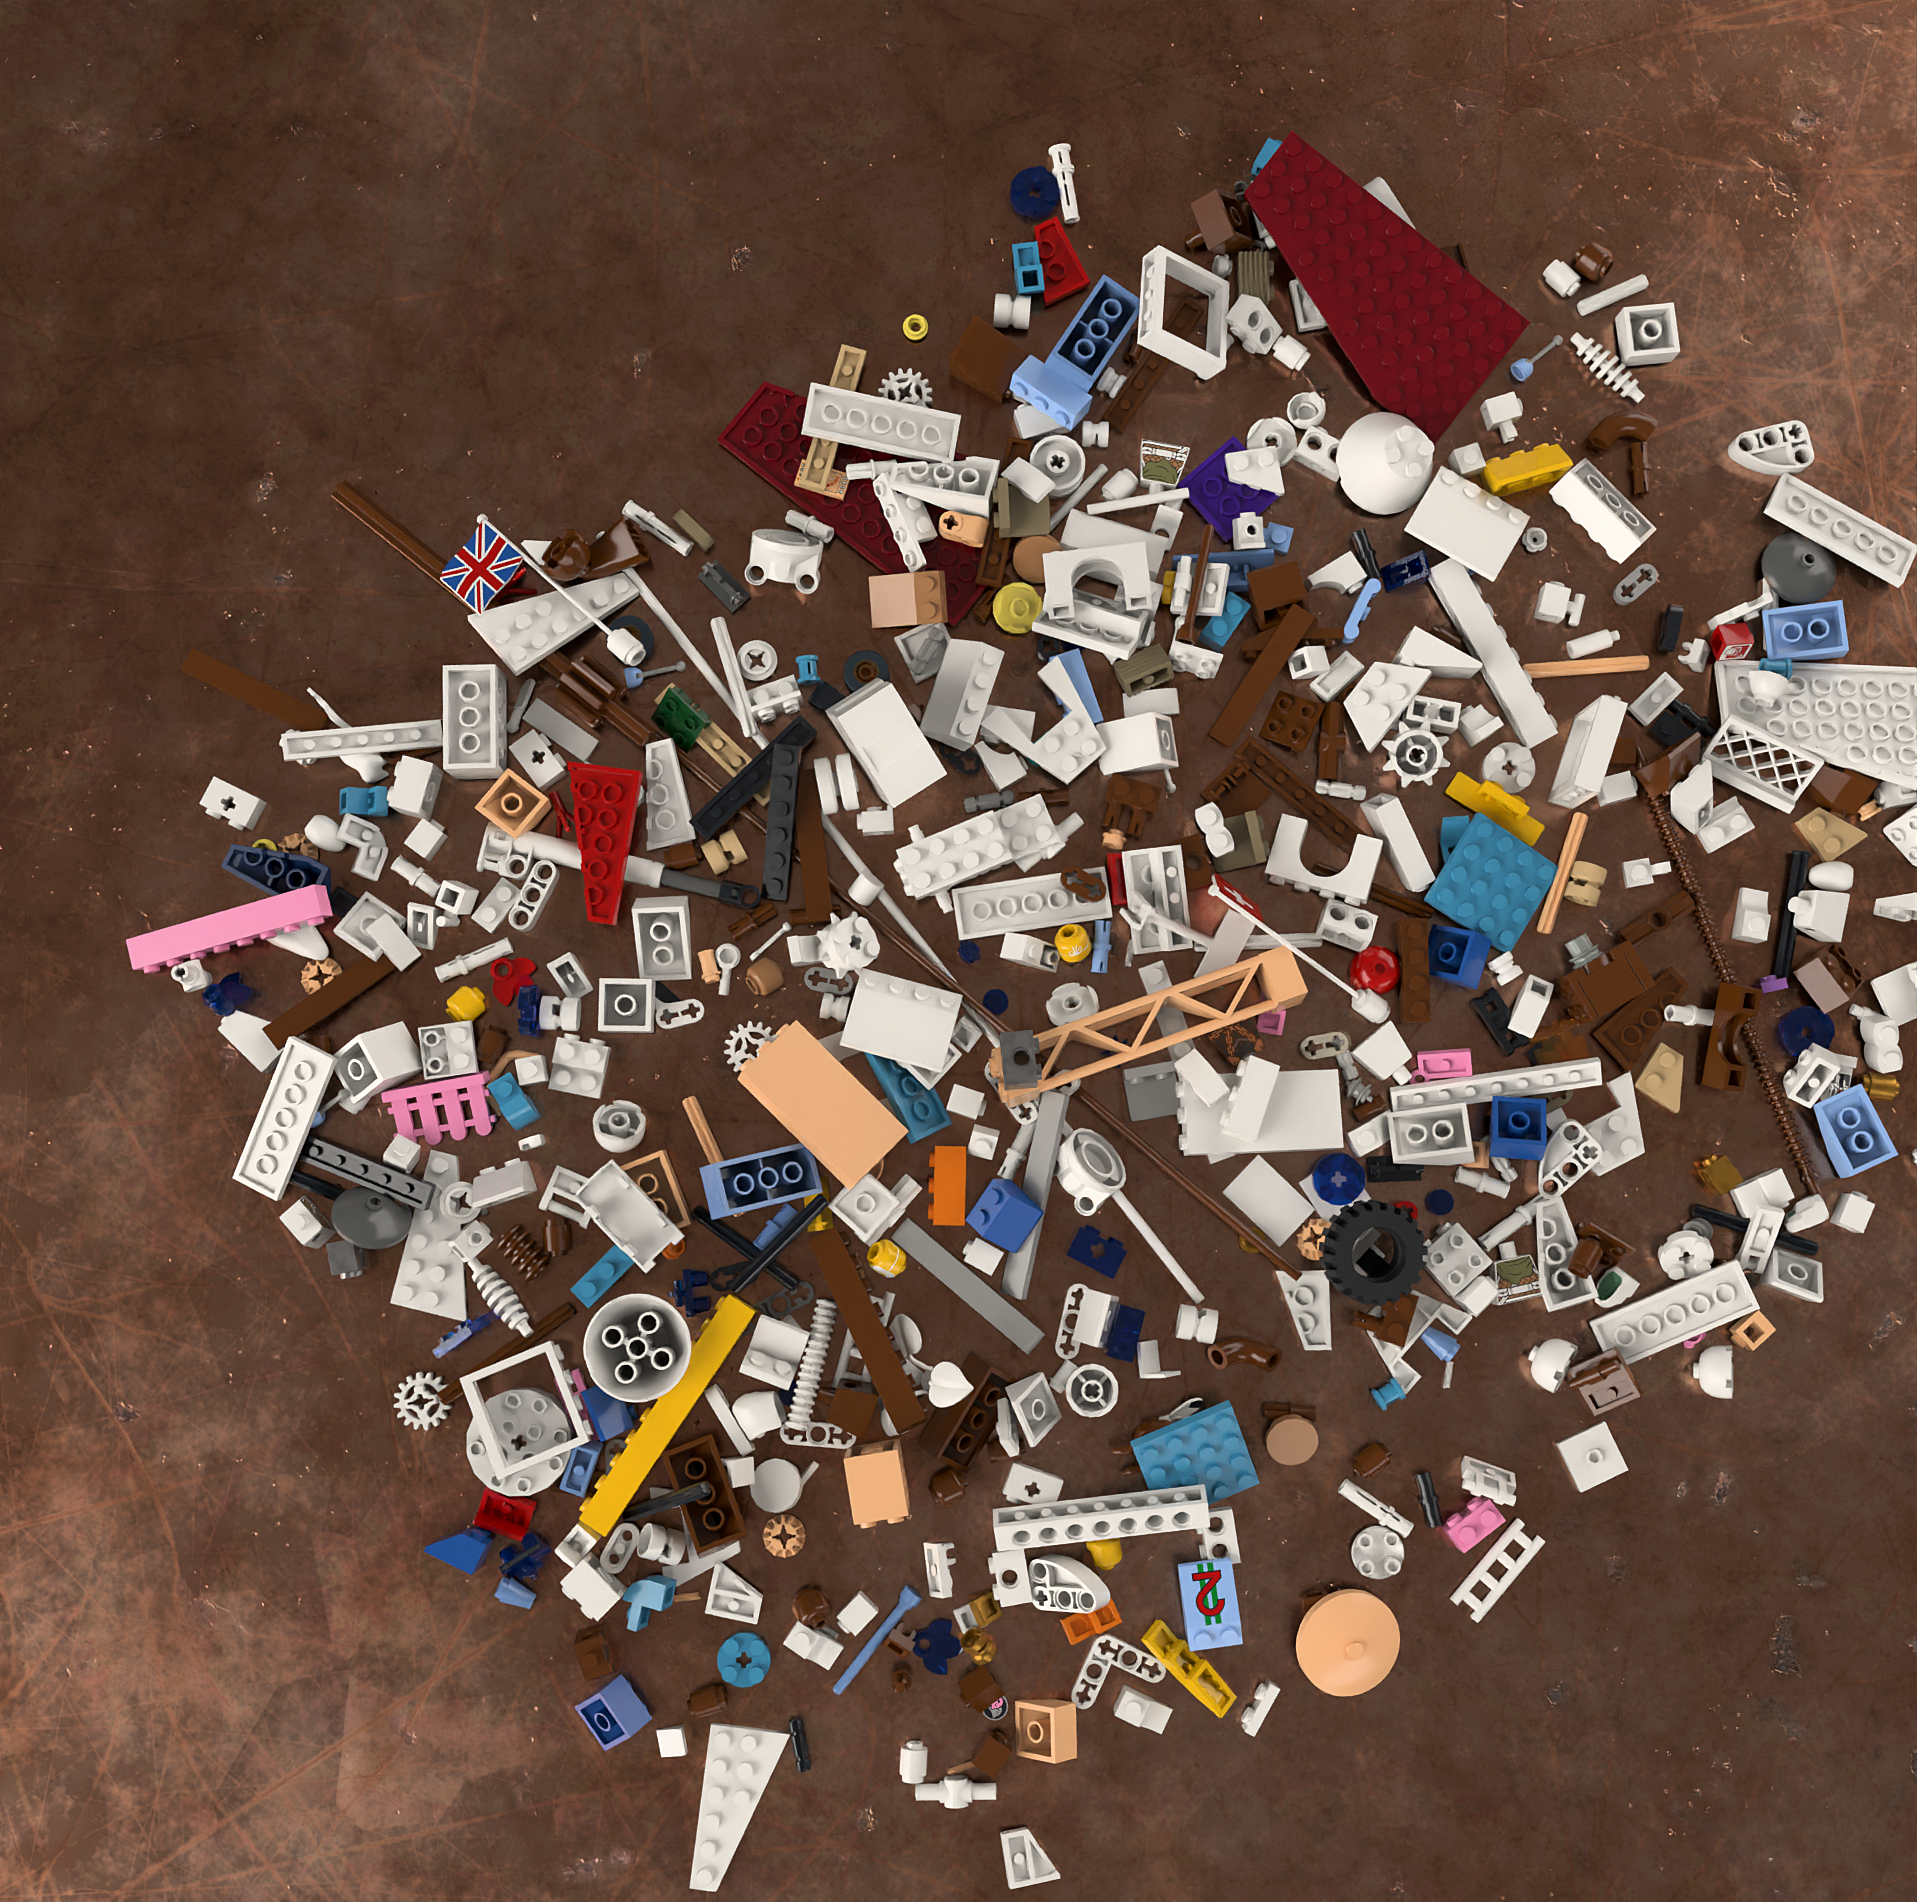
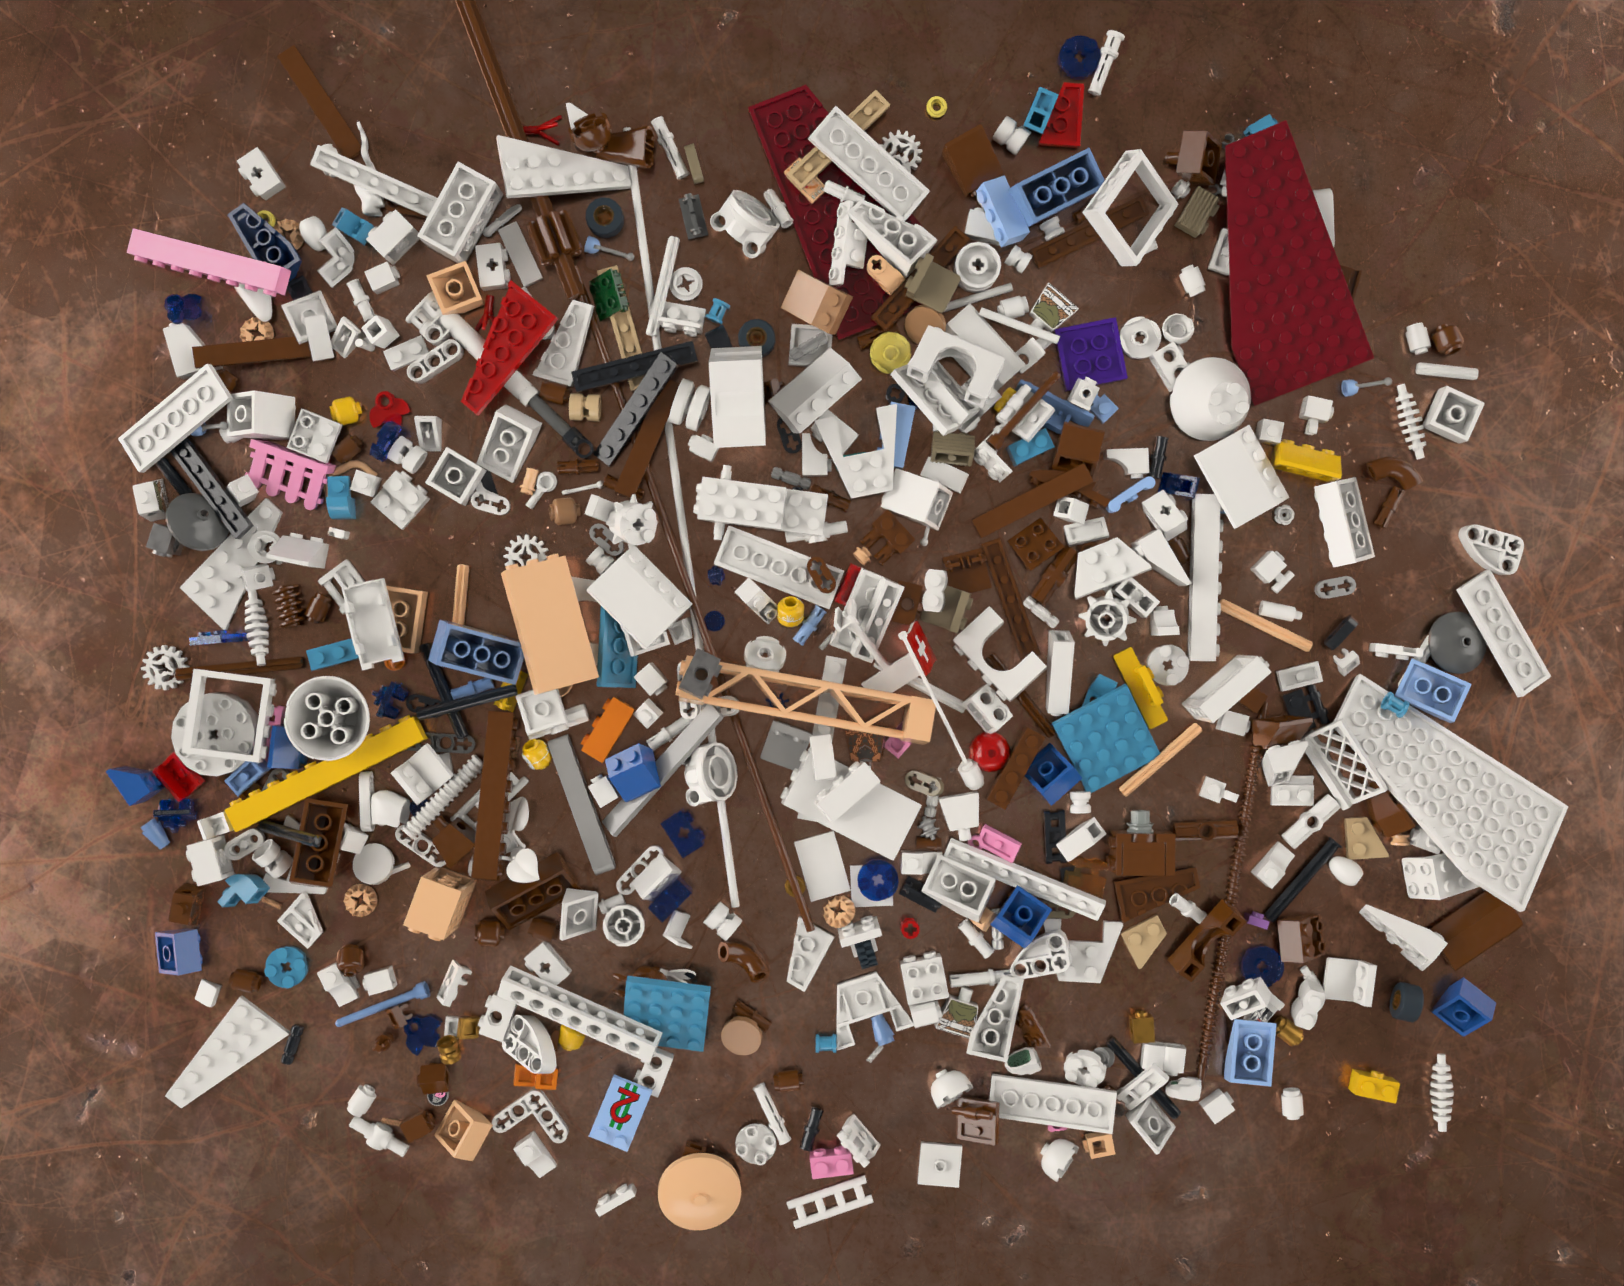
camera: 30 degrees right, 5 degrees up
white pin [171,960,213,992] -> none
white pin [435,937,514,983] -> none
flag [440,514,646,666] -> none
white cylinder [593,1100,646,1153] -> none
white brick [848,869,885,906] -> none
white plate [996,1398,1019,1457] -> none
white wing [1000,1827,1060,1889] -> none
white slope [1001,457,1056,503] -> none
yellow slope [1141,1620,1237,1718] -> none
white brick [1225,294,1283,355] -> none
white wing [1225,445,1285,496] -> none
black tyre [1319,1199,1428,1306] -> none
reddish brown brick [1352,1294,1419,1348] -> none
clear blue plate [1427,1189,1454,1215] -> none
tan wheel [1564,861,1607,906] -> none
reddish brown brick [1568,1237,1604,1279] -> none
red brick [1708,623,1755,661] -> none
white piece [1748,670,1794,707] -> none
white torso [1788,890,1850,942] -> none
none -> white brick [1142,490,1188,541]
none -> white piece [1281,794,1341,849]

